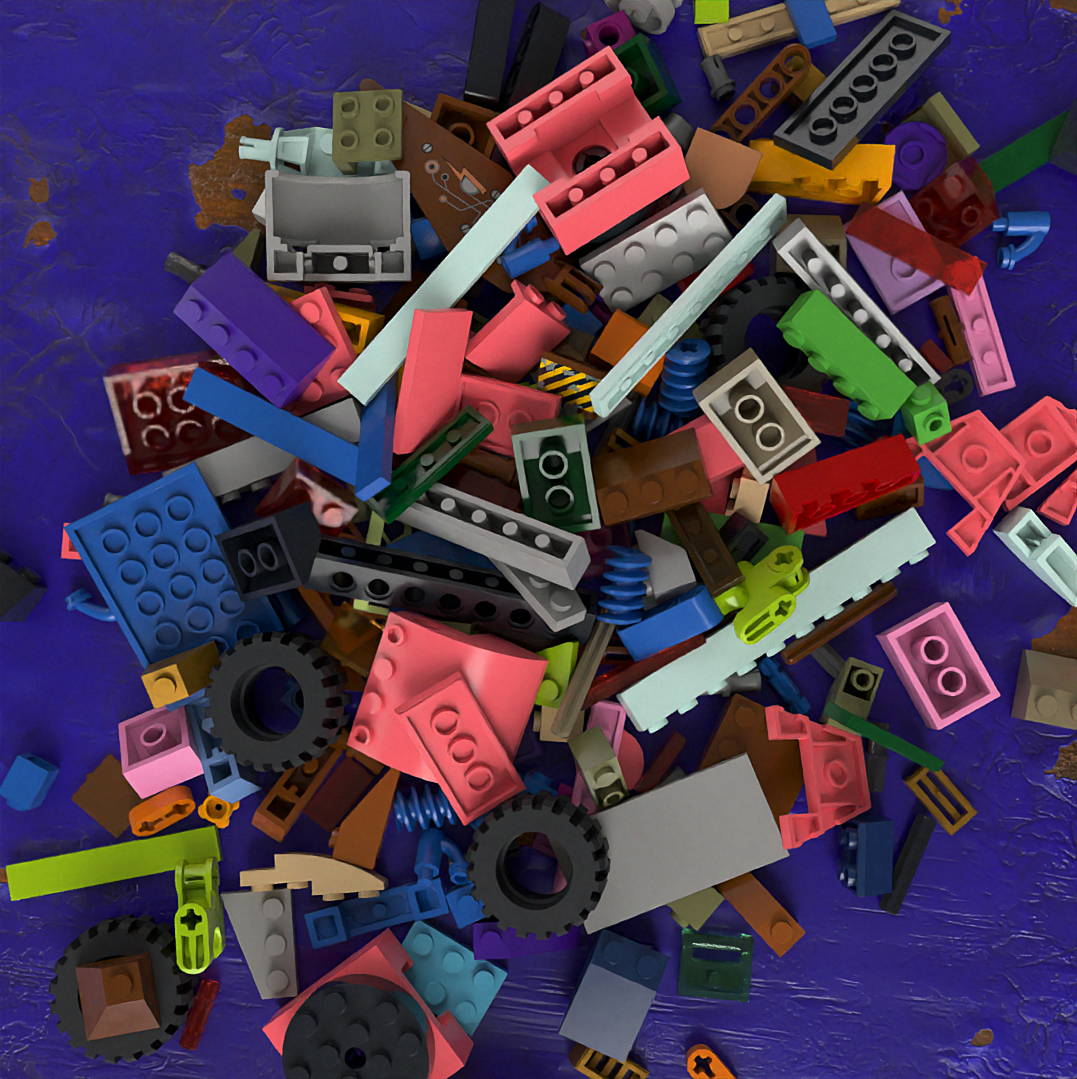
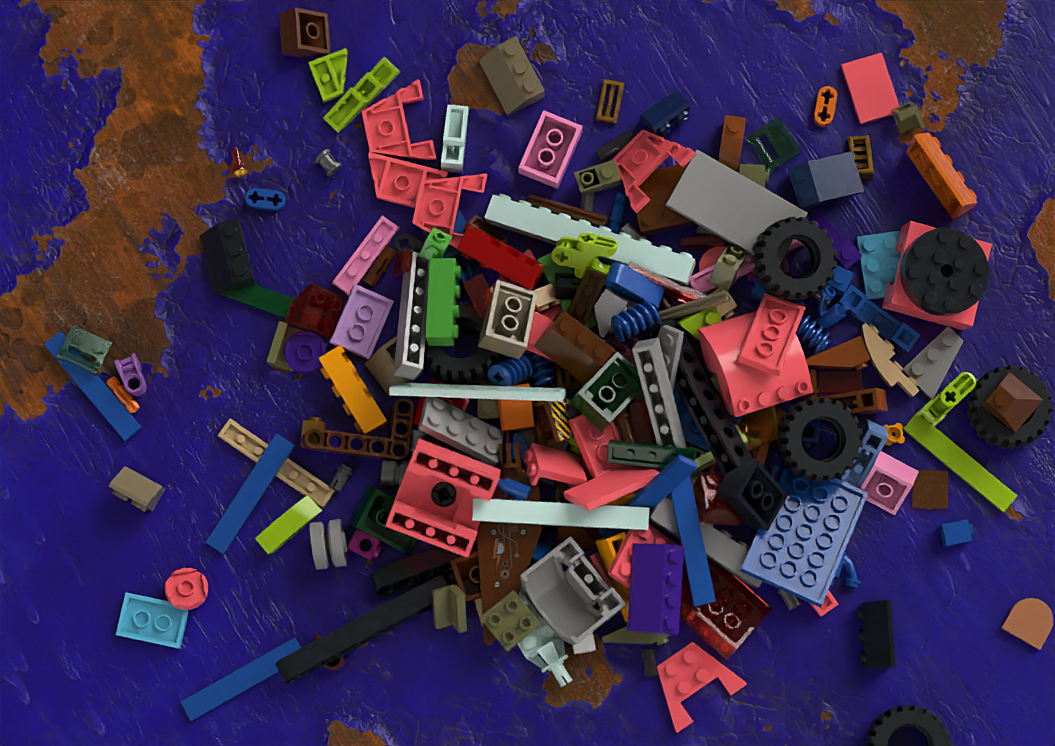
camera: 120 degrees left, 5 degrees down
orange beam [128,785,195,837] -> none
pearl gold slope [141,641,222,709] -> none
clear red axle [179,978,220,1051] -> none
nougat tile [682,127,763,210] -> none
black plate [773,9,952,171] -> none
dark green tile [823,701,945,773] -> none
clear red tile [845,201,988,296] -> none
black axle [878,813,936,915] -> none
blue plant [989,211,1050,270] -> none
none -> olive panel [432,584,467,633]
none -> coral wing [657,642,747,733]

